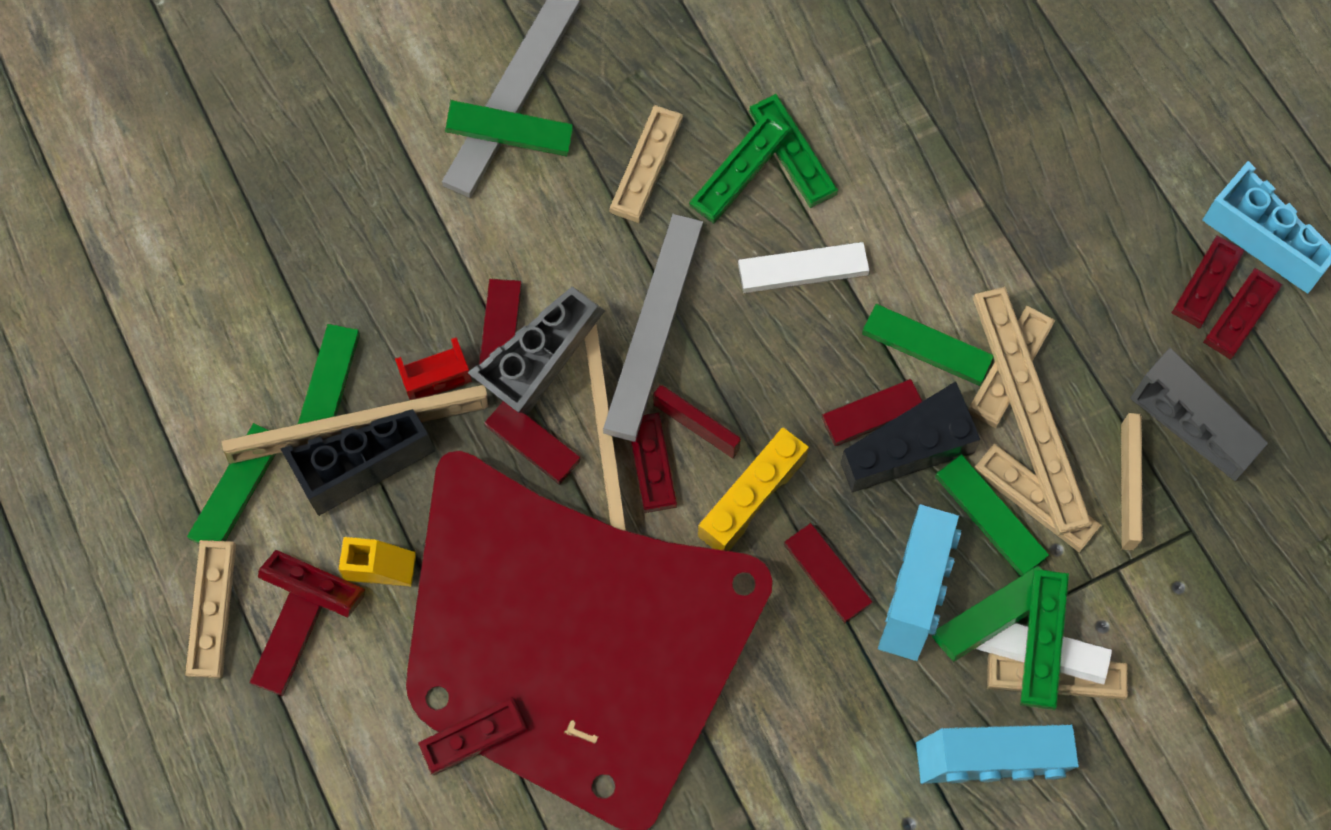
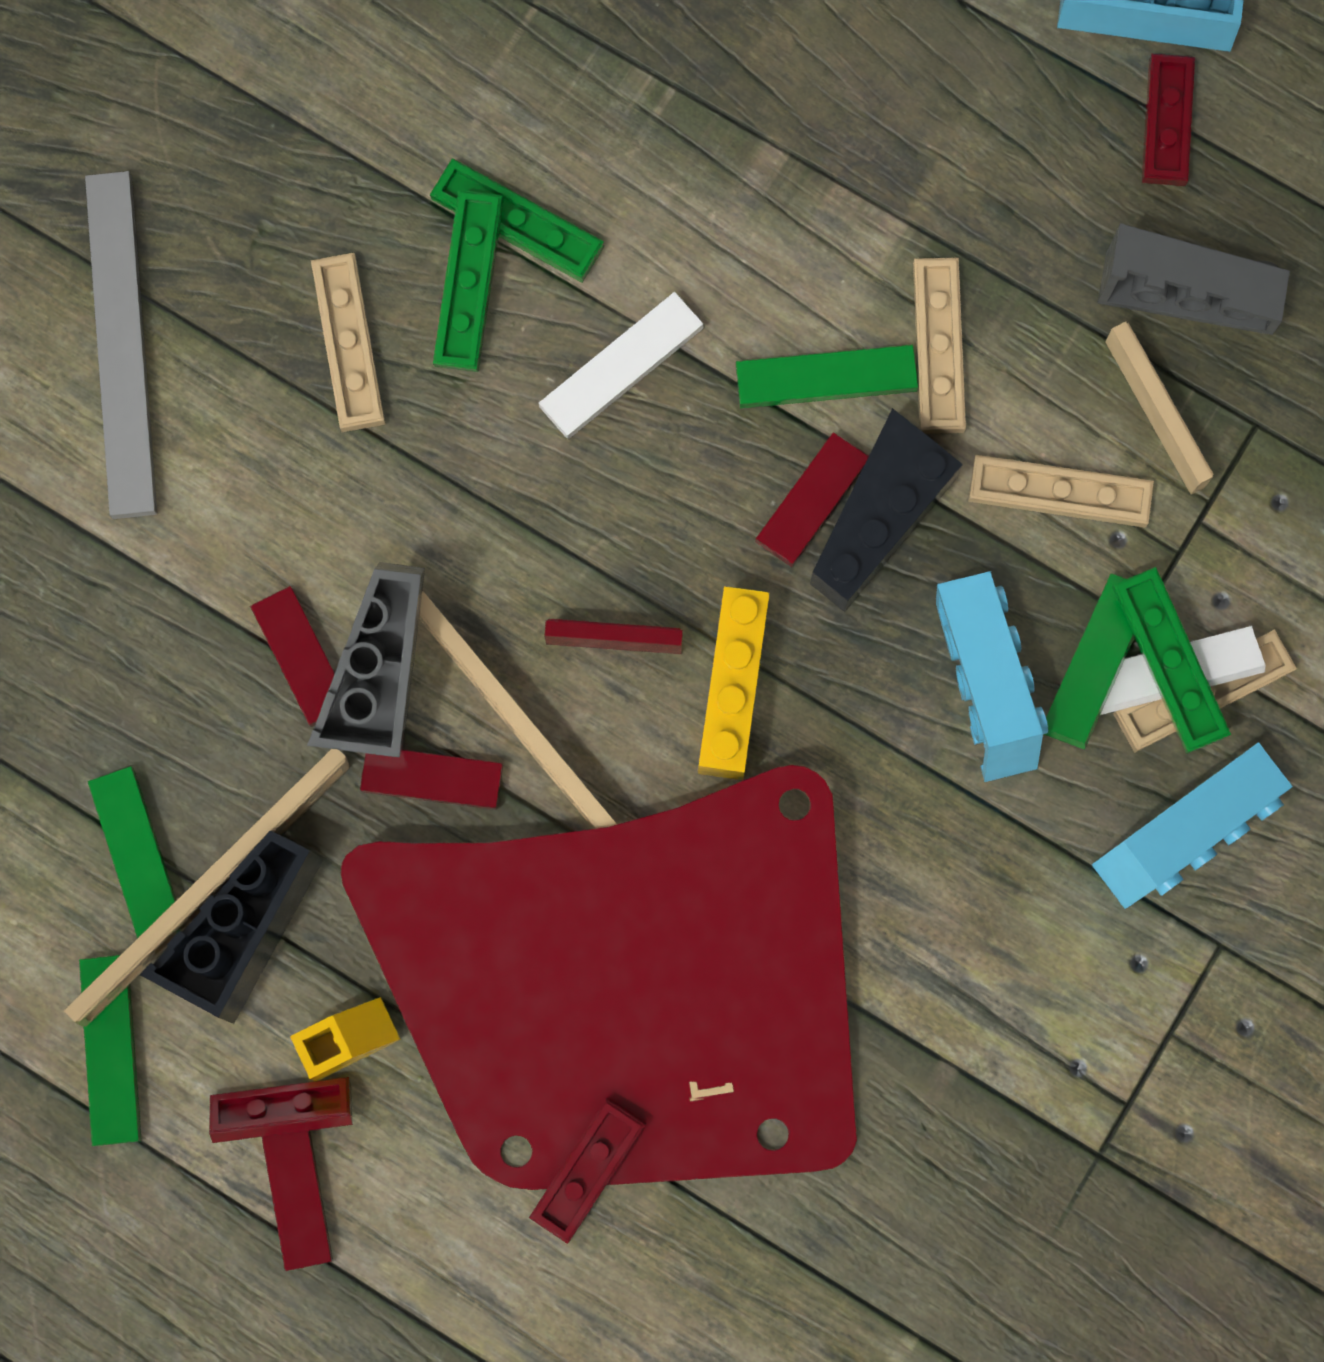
camera: 30 degrees left, 10 degrees up
tan tile [185,540,236,679] -> none
red panel [395,337,472,400] -> none
green tile [445,100,573,157] -> none
light grey tile [603,214,703,442] -> none
dark red tile [631,412,677,513] -> none
dark red tile [784,523,872,624] -> none
green tile [935,454,1049,576] -> none
tan tile [973,287,1092,536] -> none
dark red tile [1171,235,1245,329] -> none

